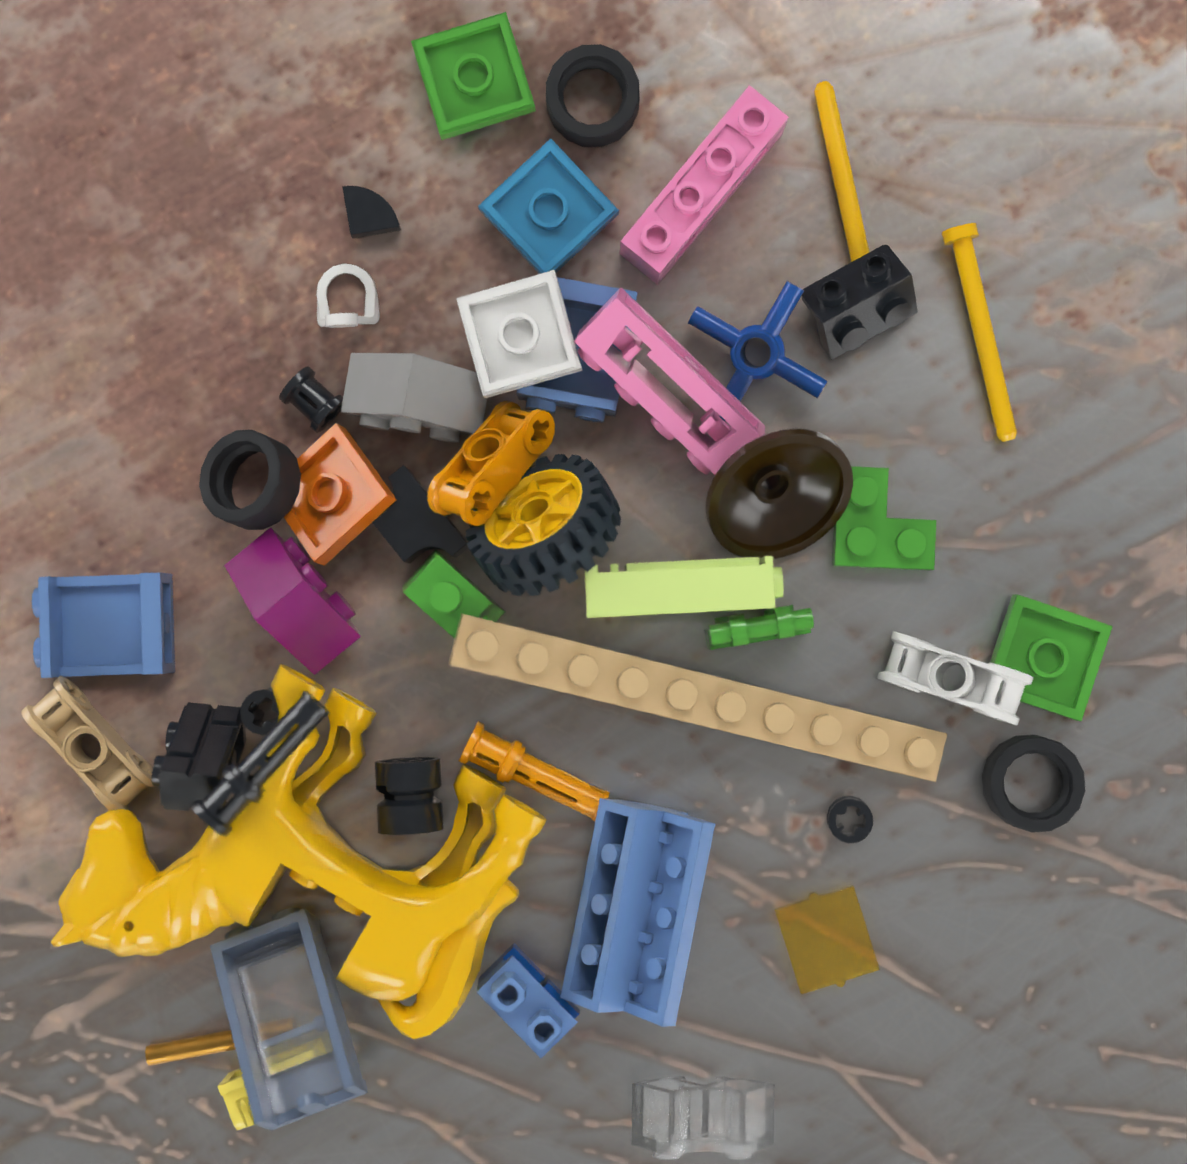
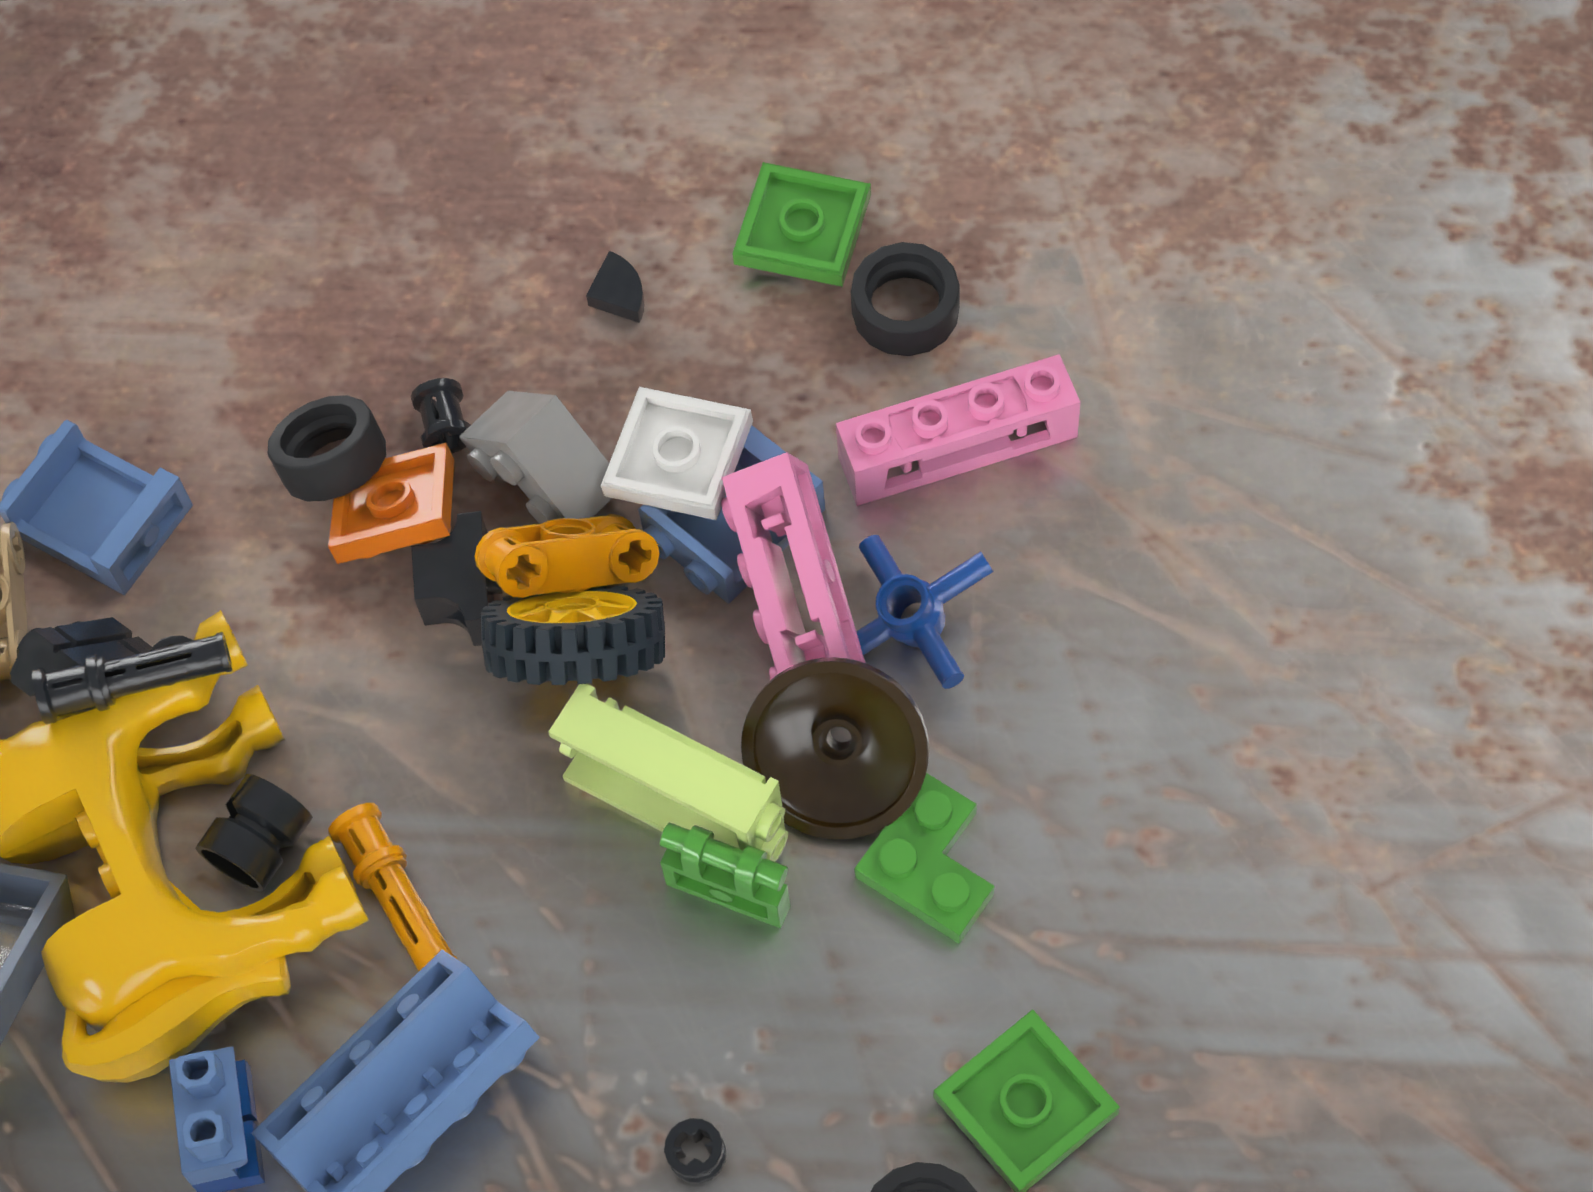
camera: 35 degrees right, 25 degrees down
magenta brick [224,527,361,675] -> none
white piece [316,264,380,328] -> none
bright green torso [402,549,506,639] -> none
tan plate [448,613,947,782] -> none
dark azure plate [478,138,619,274] -> none
black bracket [801,245,918,360] -> none
yellow bar [814,81,870,262] -> none
white piece [877,631,1034,726] -> none
yellow bar [942,223,1017,442] -> none

